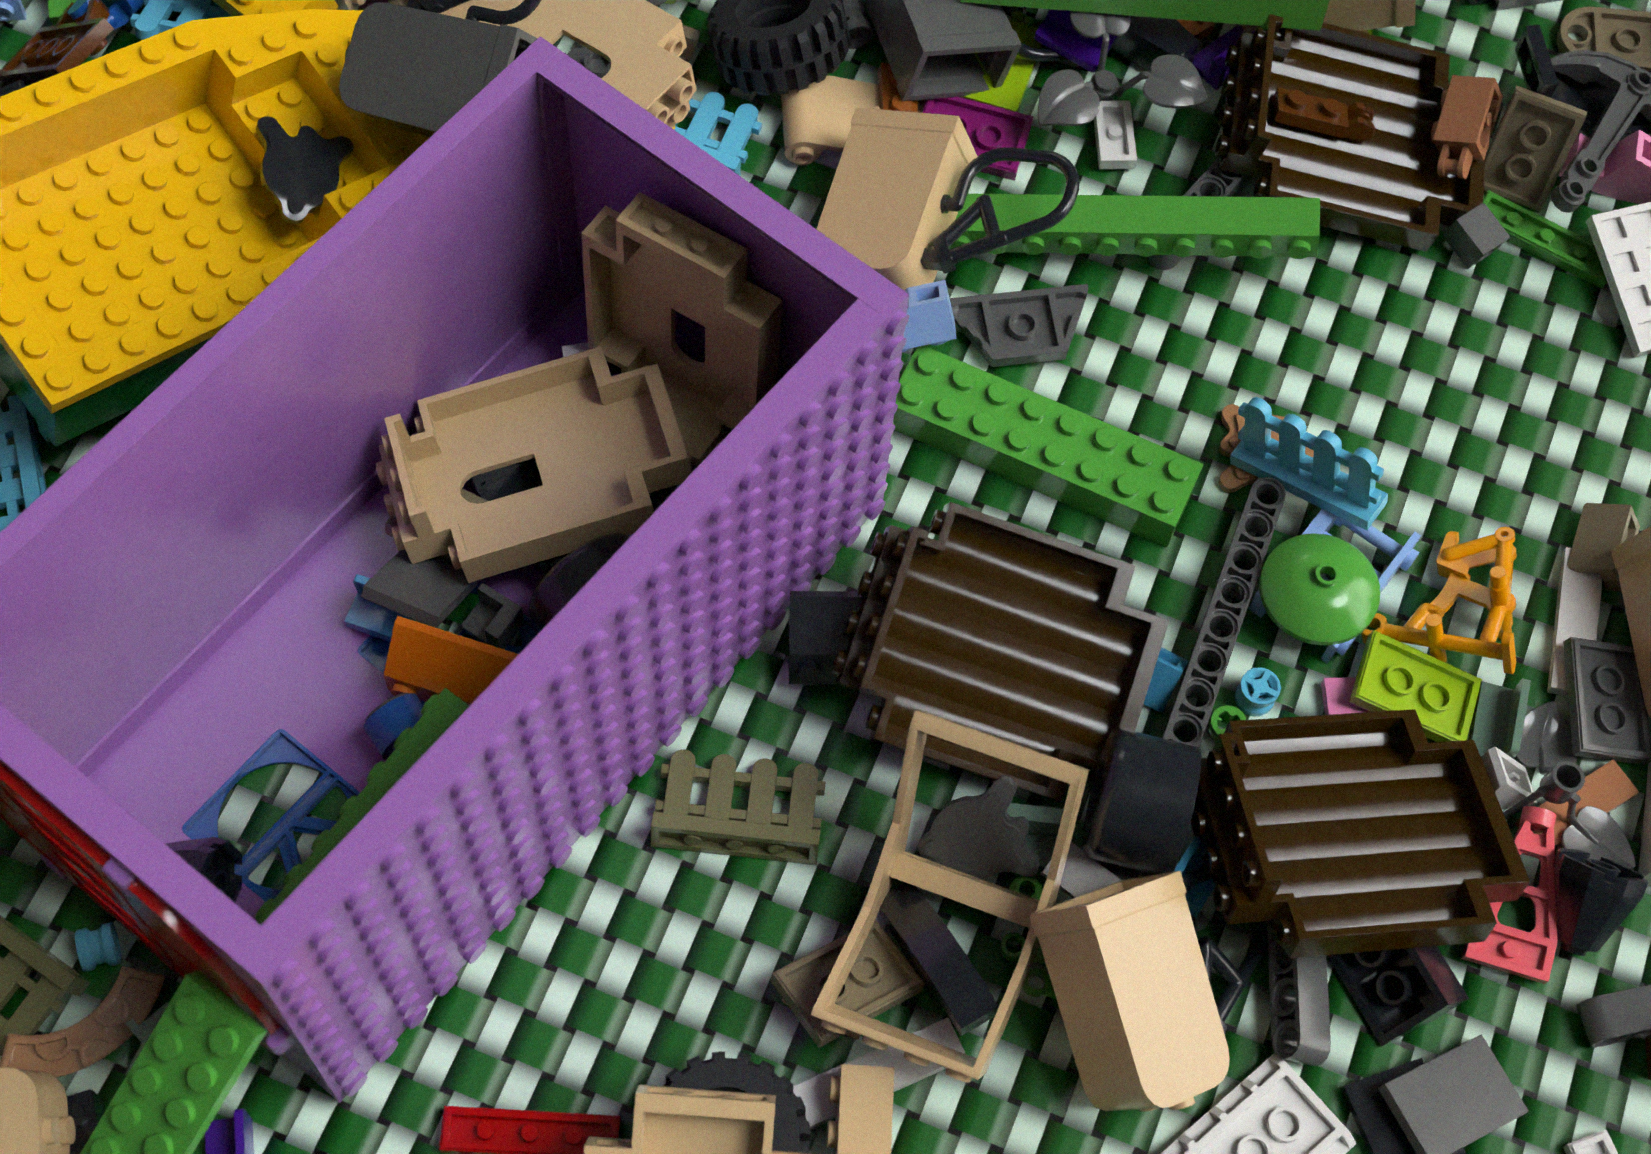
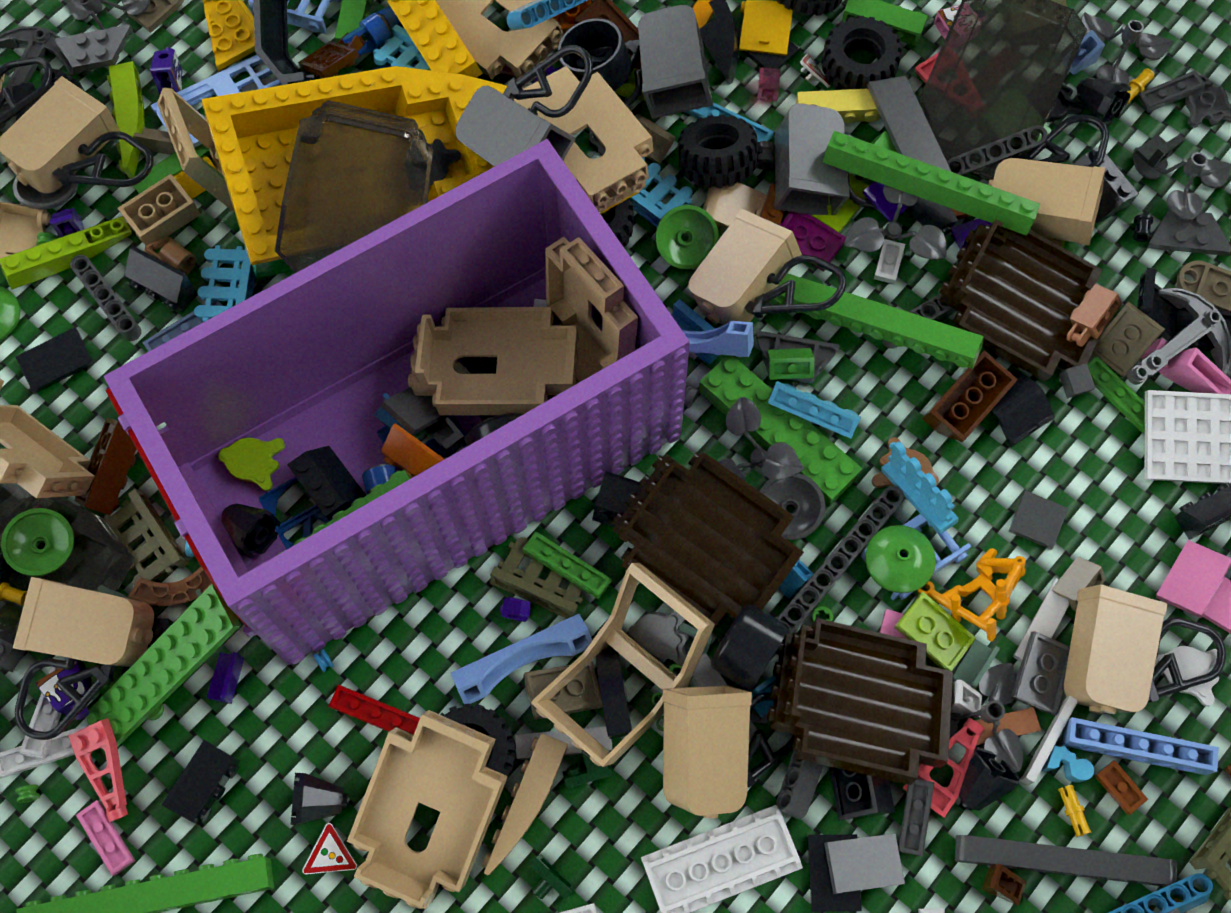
camera: 25 degrees right, 5 degrees up
medium azure wheel [1234,667,1281,717] -> none
reddish brown hinge [1273,87,1376,141] -> none
none -> lime tile [218,438,285,492]
none -> clear smoke windscreen [275,100,433,273]
none -> black slope [287,445,367,521]
none -> dark azure bush [313,648,334,672]
none -> light blue arch [451,614,592,704]
none -> dark purple piece [500,597,531,622]
none -> bright green tile [523,532,612,600]
none -> dark green slope [562,750,613,788]
none -> bright green dish [655,205,719,269]
none -> dark grey plant [719,397,804,481]
none -> dark grey dish [760,473,825,540]
none -> bright green panel [767,348,814,380]
none -> medium azure fence [768,381,861,439]
none -> dark grey tile [898,779,934,856]
none -> reddish brown slope [922,350,1018,442]
none -> black piece [990,369,1055,447]
none -> dark grey tile [1008,490,1068,550]

